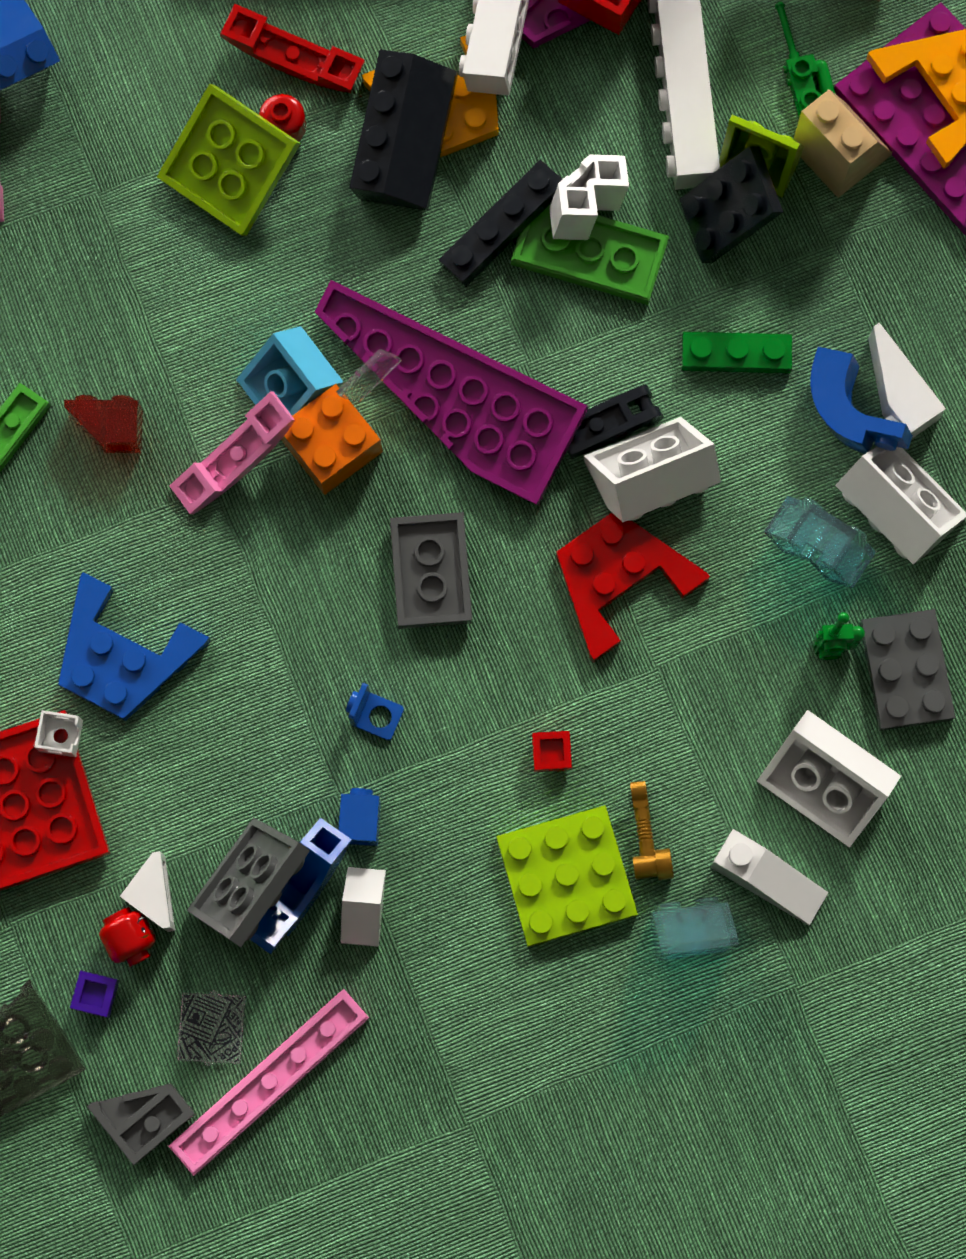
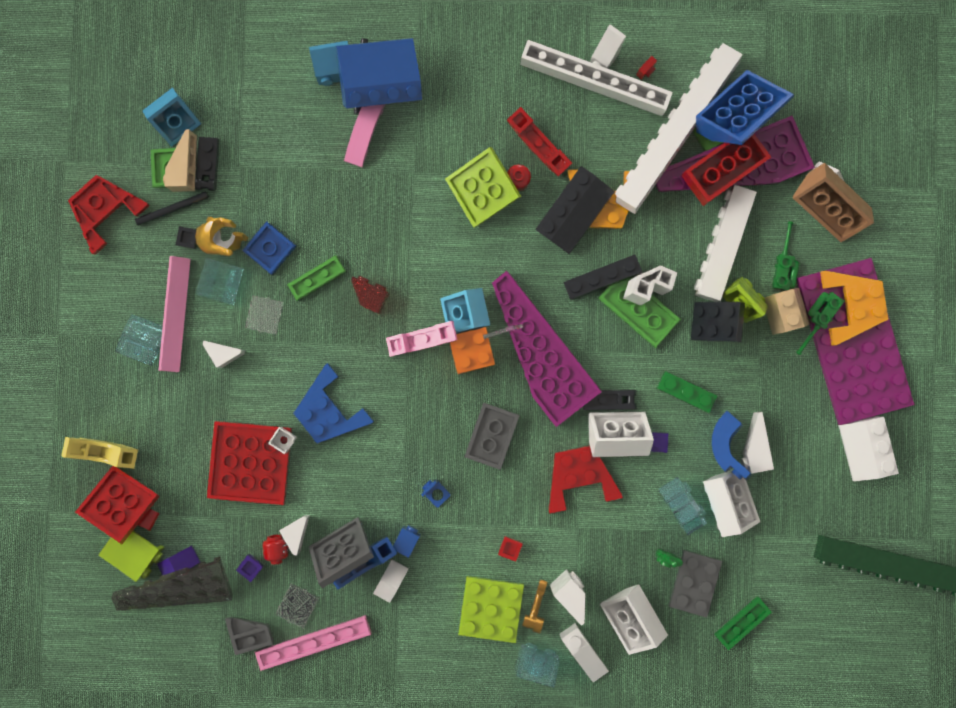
camera: 25 degrees right, 10 degrees up
none -> white slope [550,569,585,626]
none -> dark purple plate [650,432,669,453]
none -> green piece [796,292,844,355]

